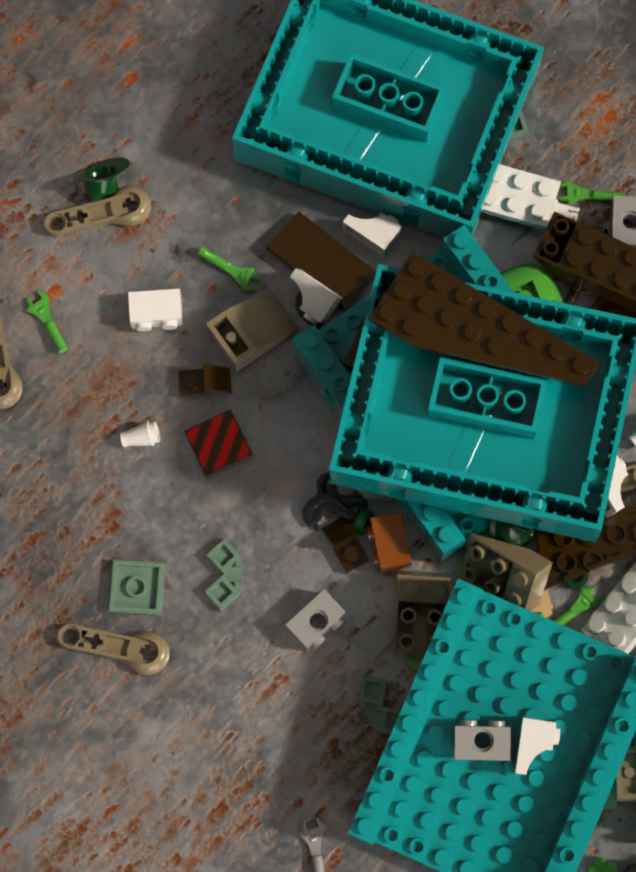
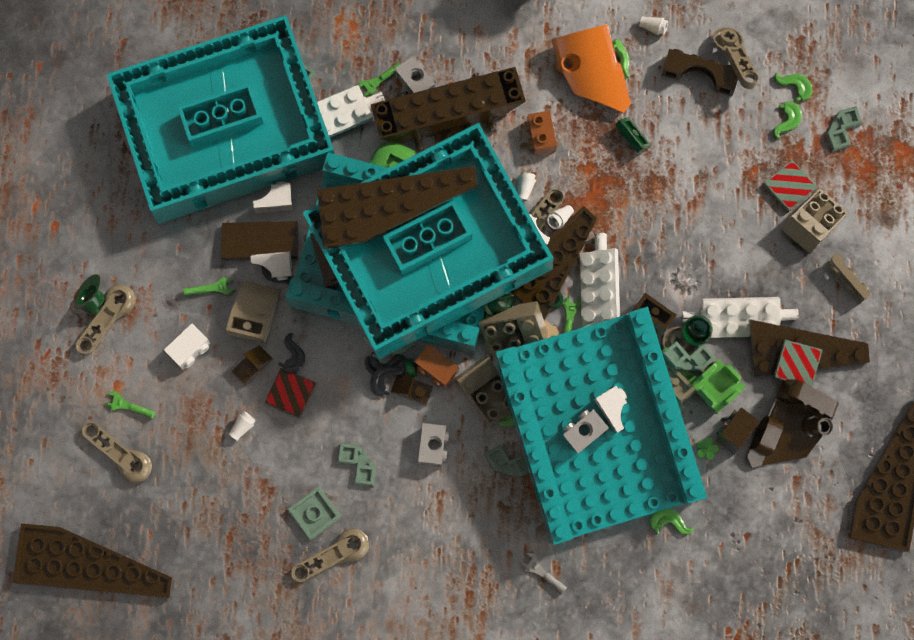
camera: 40 degrees left, 0 degrees up
none -> black piece [278,333,305,374]

